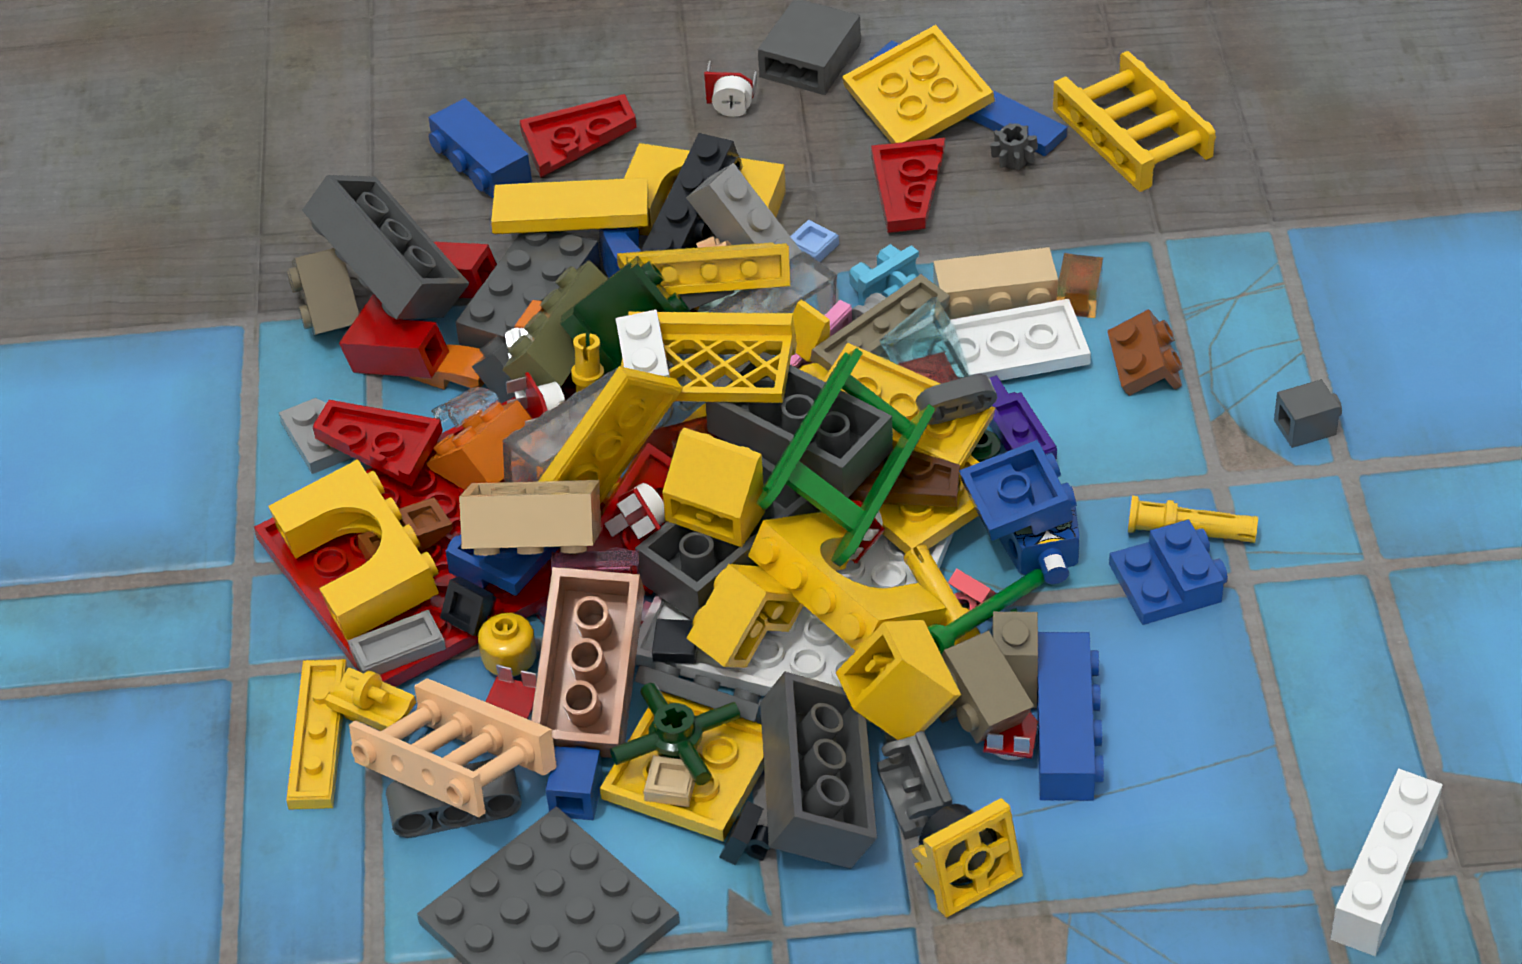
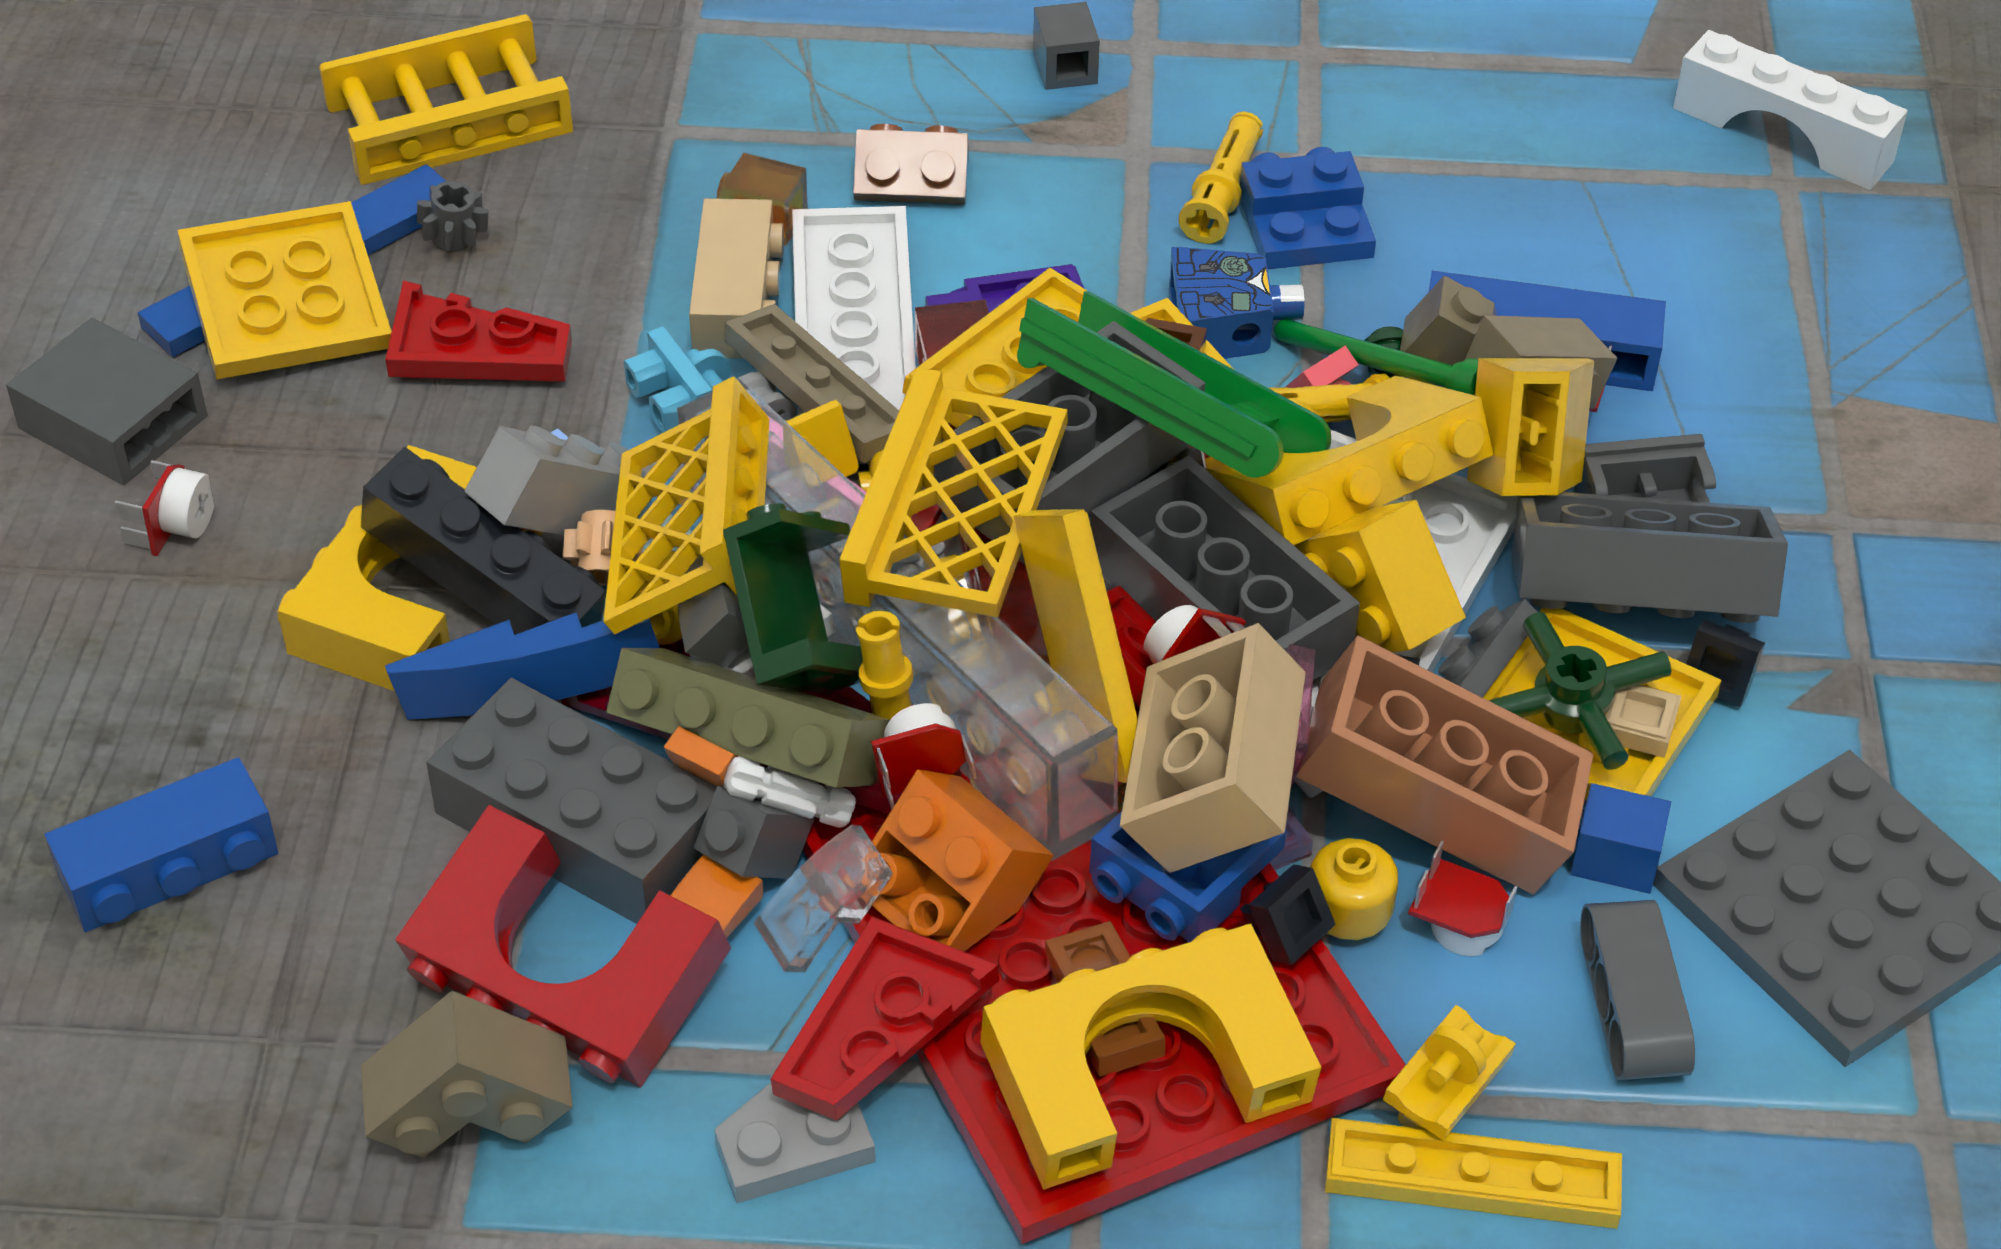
camera: 85 degrees left, 0 degrees up
dark grey brick [302,175,470,319] -> none
light grey tile [348,610,446,674] -> none
light nougat fence [349,678,557,817] -> none
yellow tile [491,177,648,234] -> none
red wing [519,94,637,178] -> none
white plate [616,310,670,377] -> none
yellow slope [663,428,765,547] -> none
clear light blue slope [879,297,971,380] -> none
yellow piece [912,798,1023,918] -> none
dark grey beam [915,374,997,425] -> none
blue plate [959,440,1077,541] -> none

